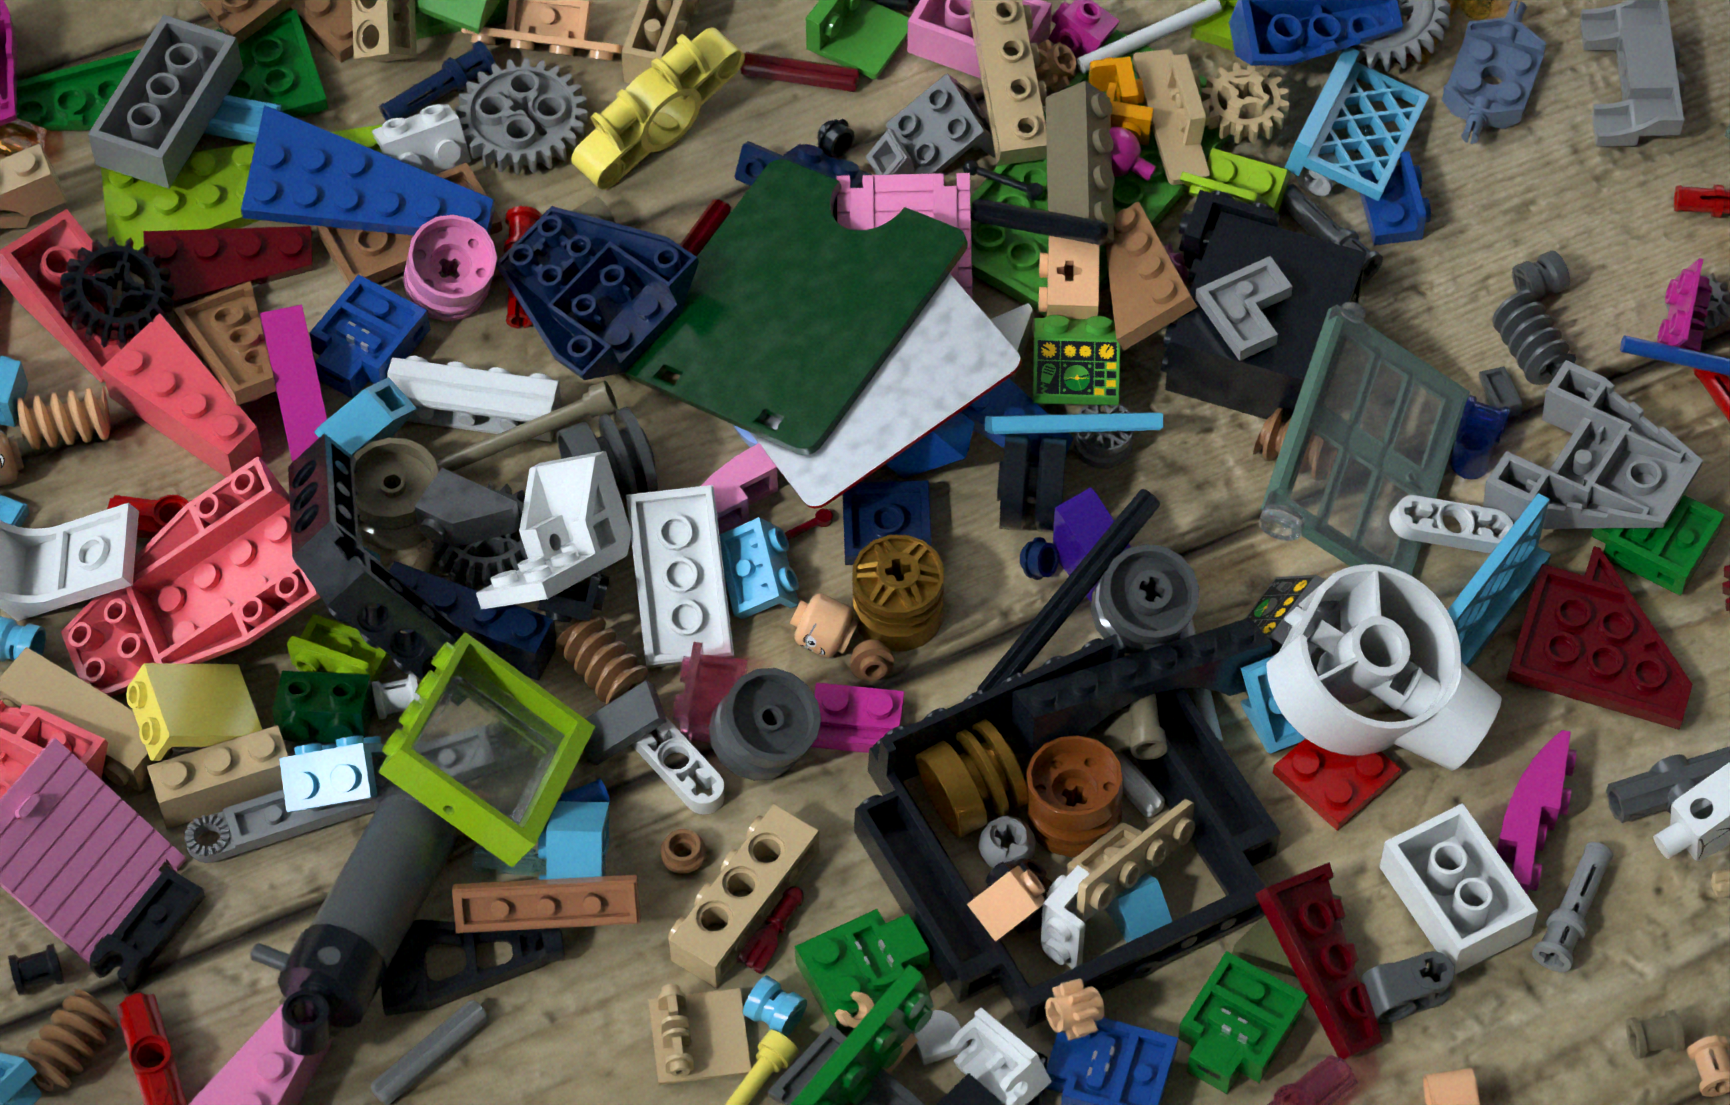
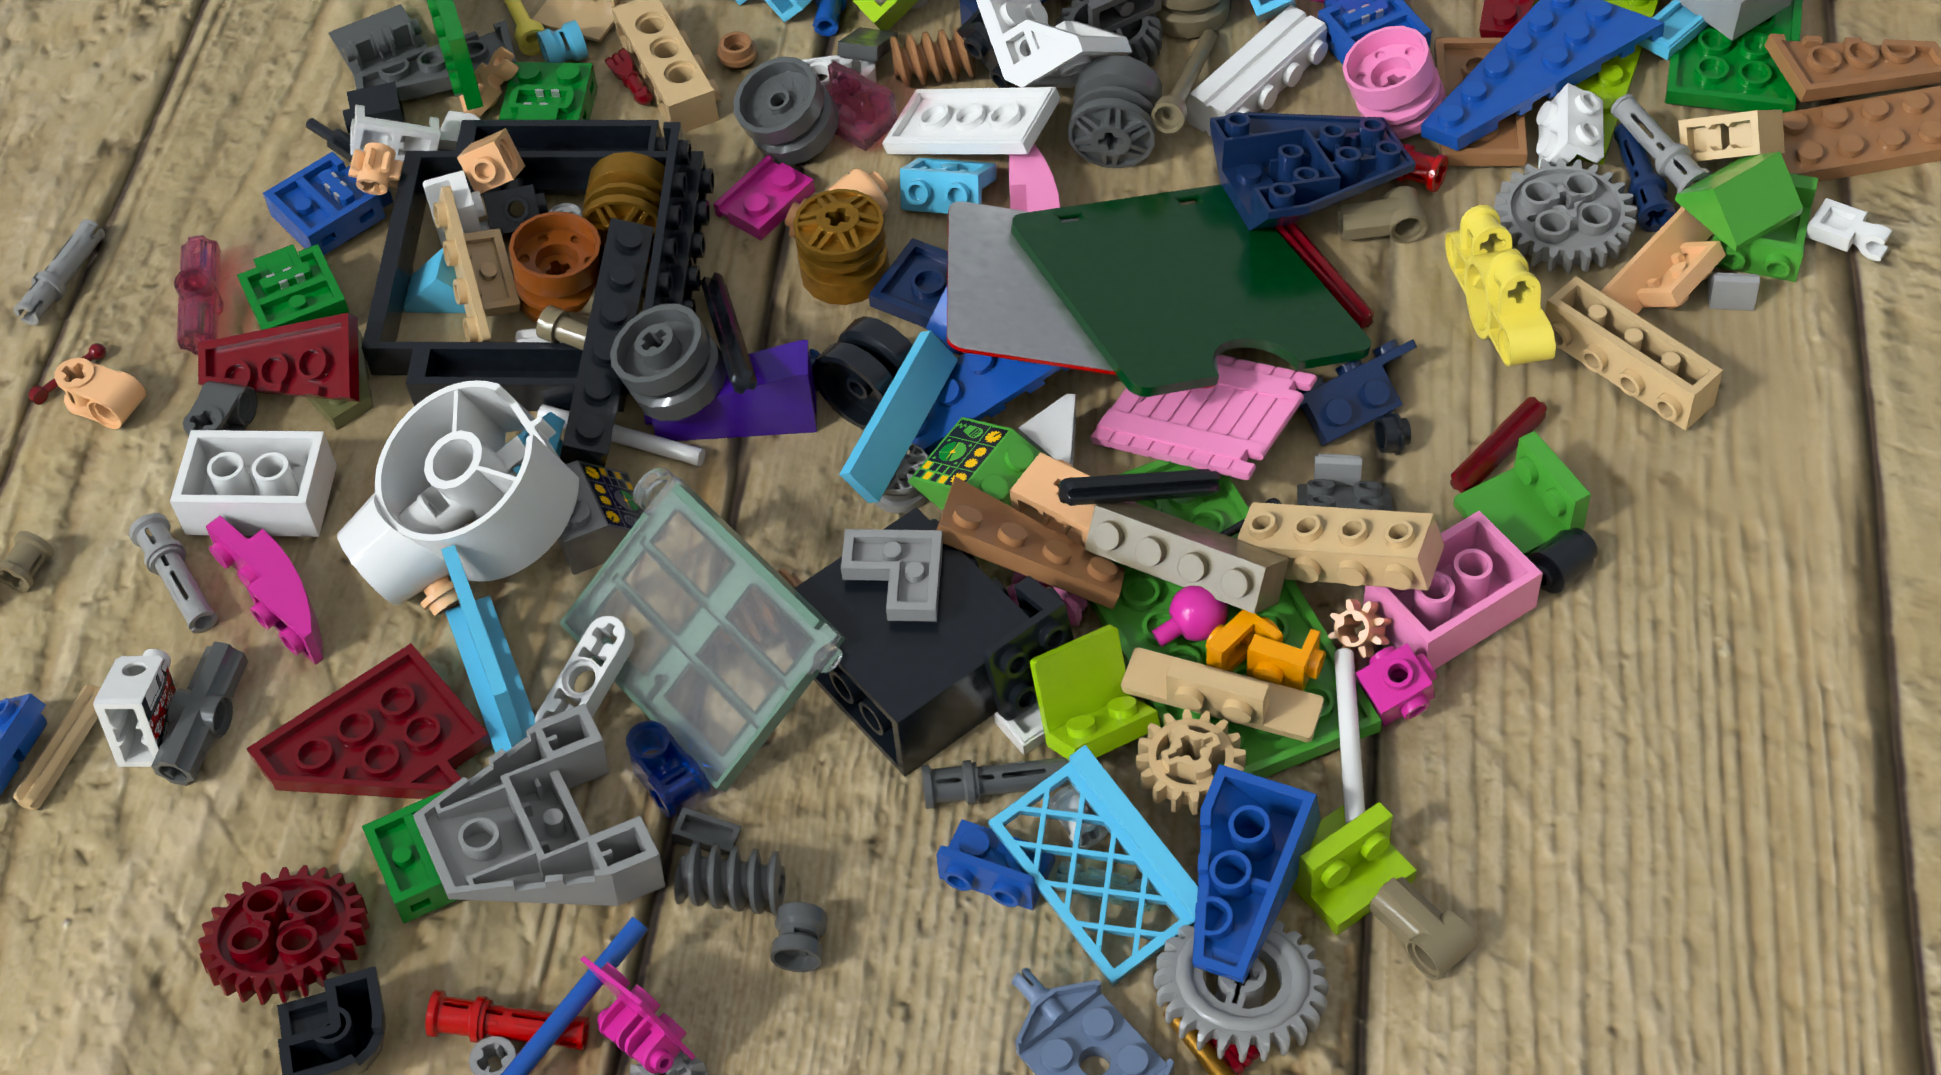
camera: 125 degrees right, 5 degrees down
none -> light grey pin [1611,94,1712,193]

